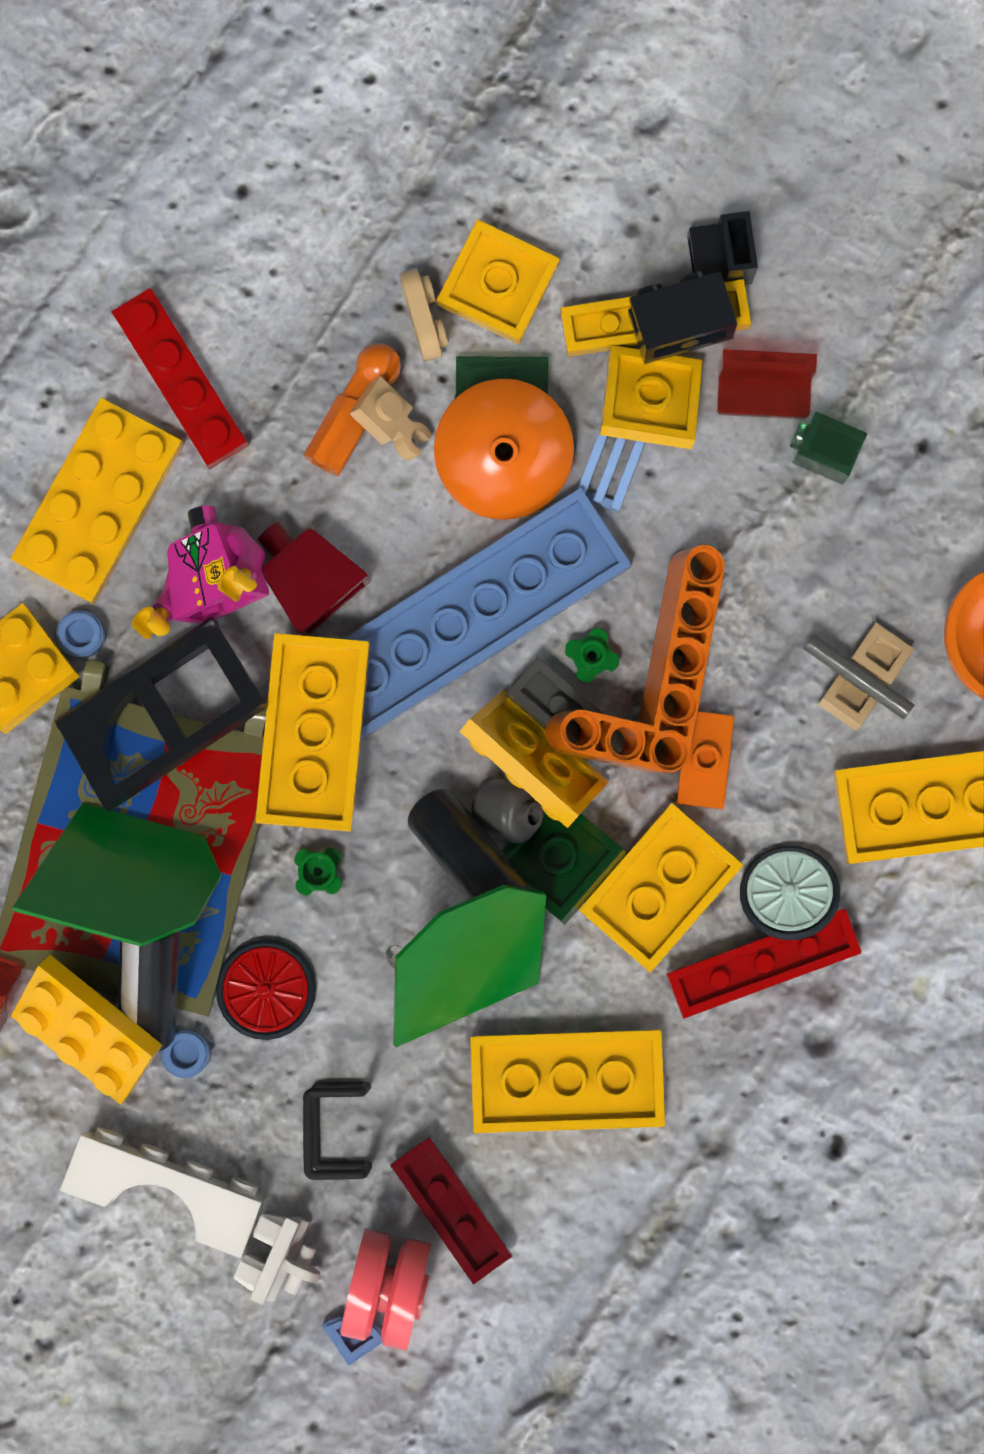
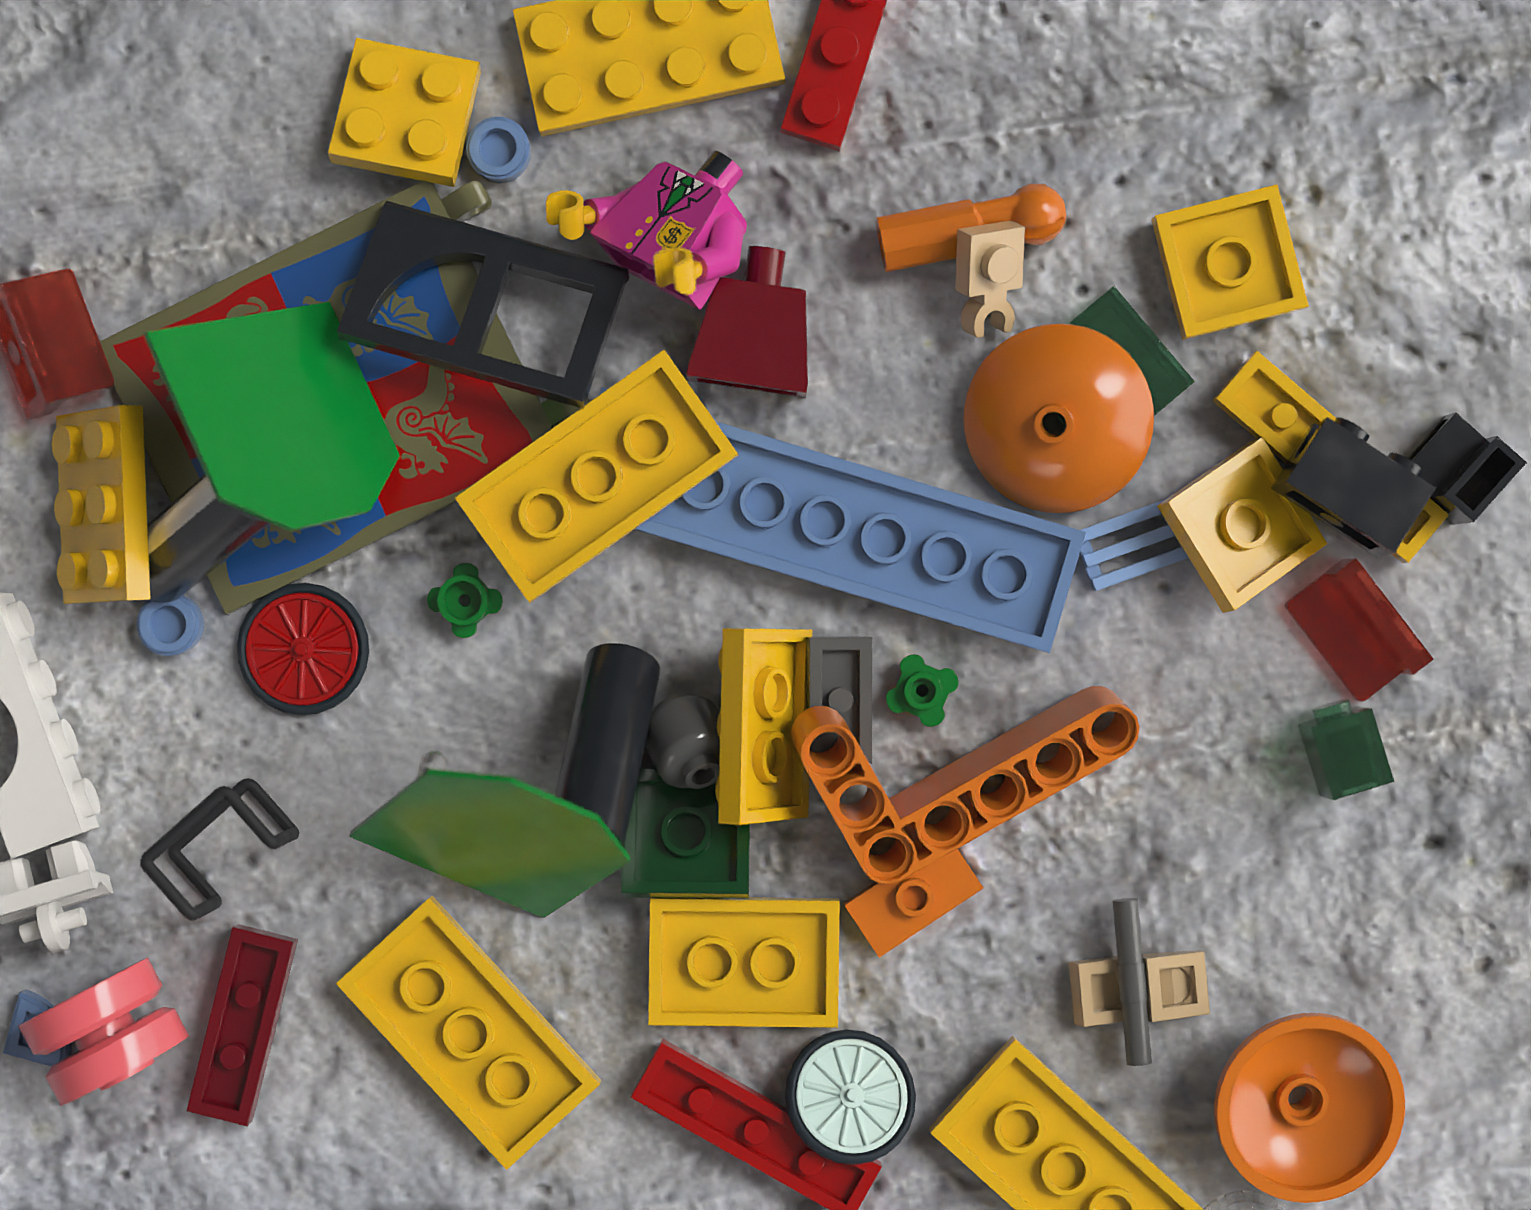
camera: 45 degrees right, 5 degrees up
tan plate [399,268,448,362] -> none

